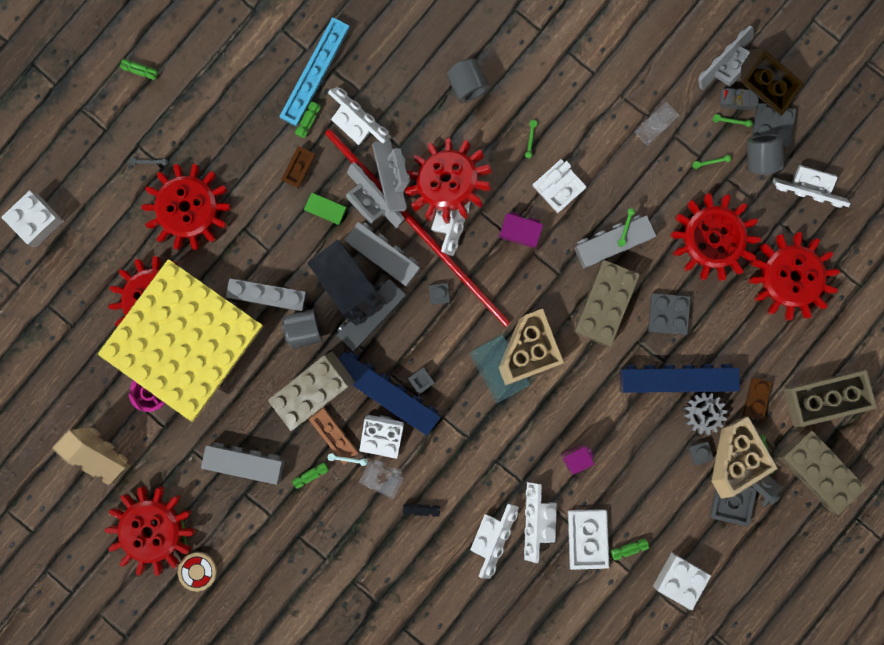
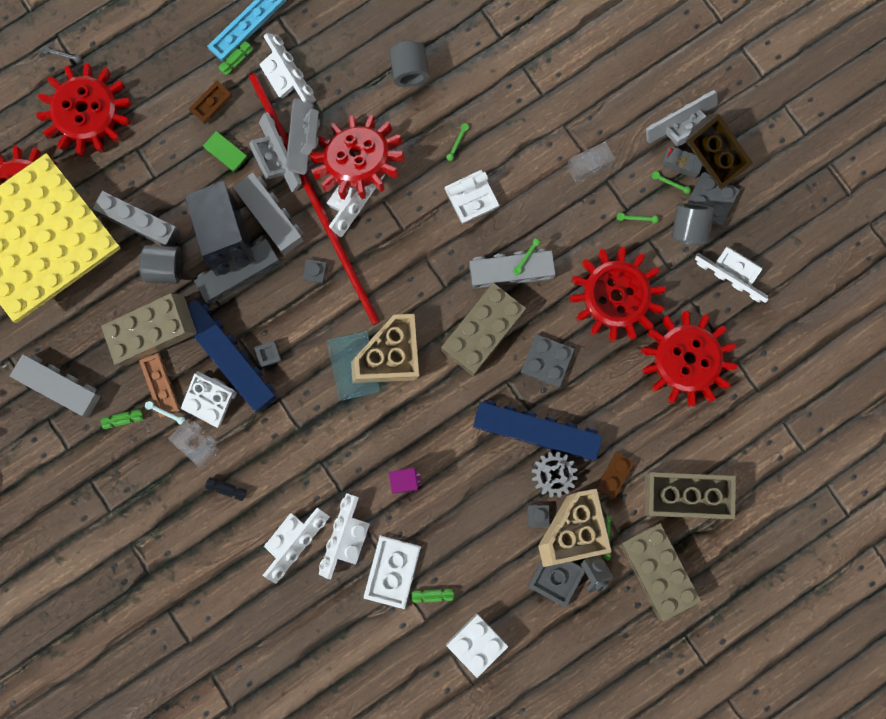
camera: 10 degrees right, 5 degrees down
magenta brick [499,212,543,249] -> none

